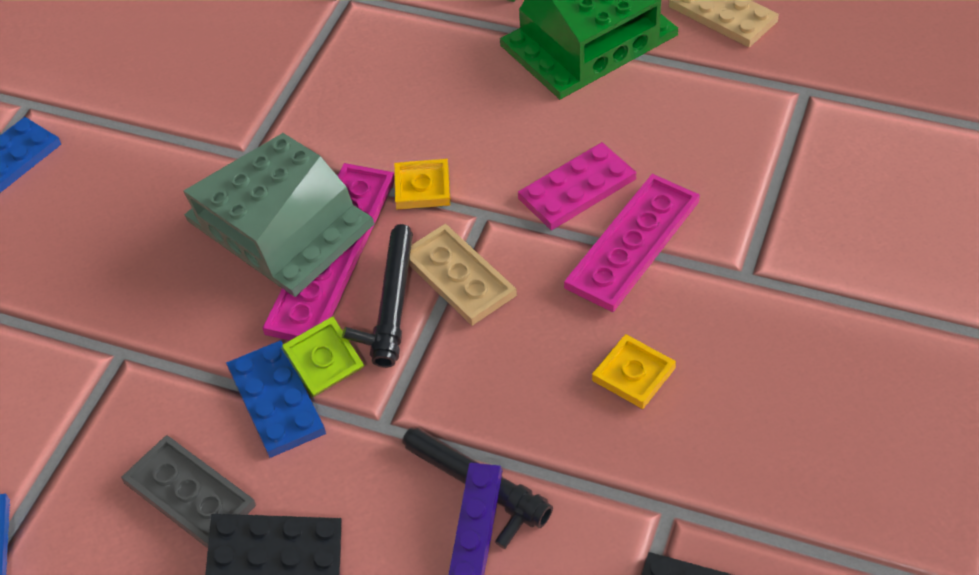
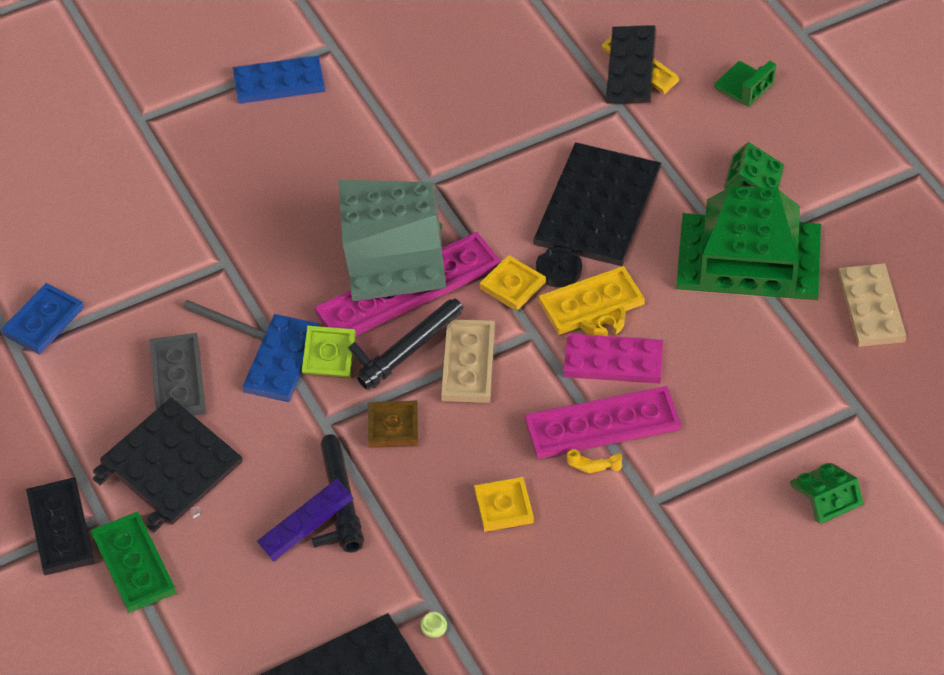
camera: 40 degrees right, 0 degrees up
none -> dark grey bar [183,300,266,341]
none -> pearl gold plate [368,400,418,447]
none -> yellowish green plate [421,612,447,638]
none -> black plate [534,142,661,267]
none -> black tile [536,247,582,288]
none -> yellow plate [539,266,645,336]
none -> yellow arm [566,449,623,474]
none -> green bracket [790,463,864,524]

